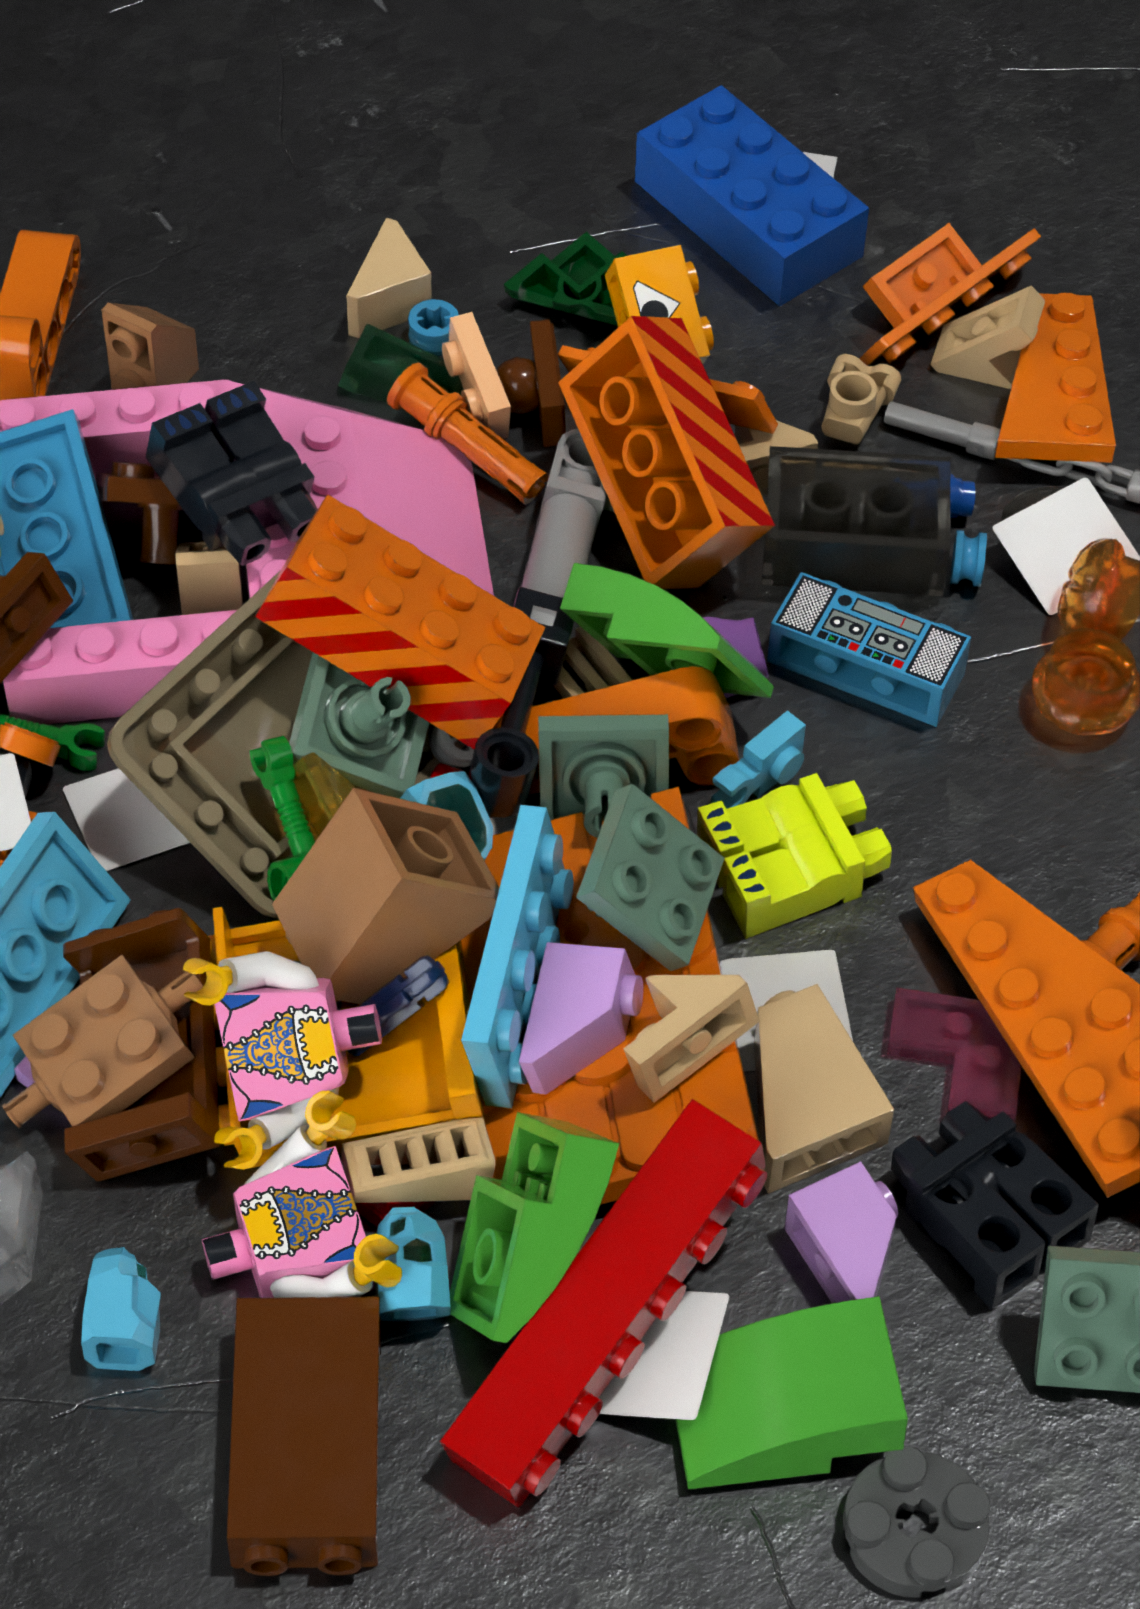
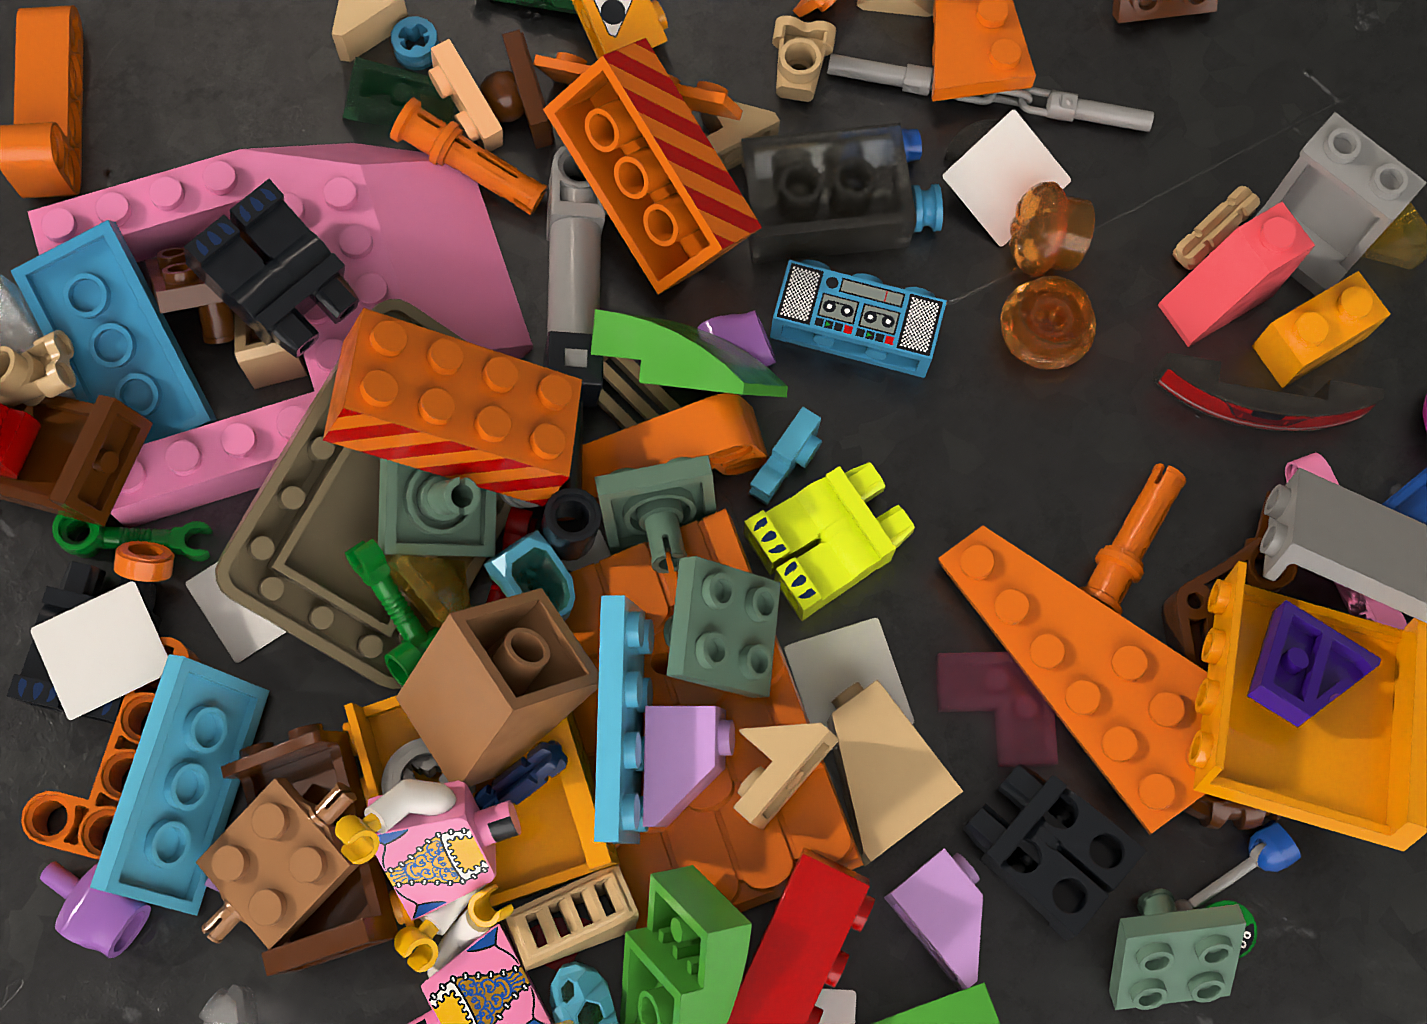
camera: 15 degrees left, 20 degrees up
medium nougat slope [102,302,199,390] -> none

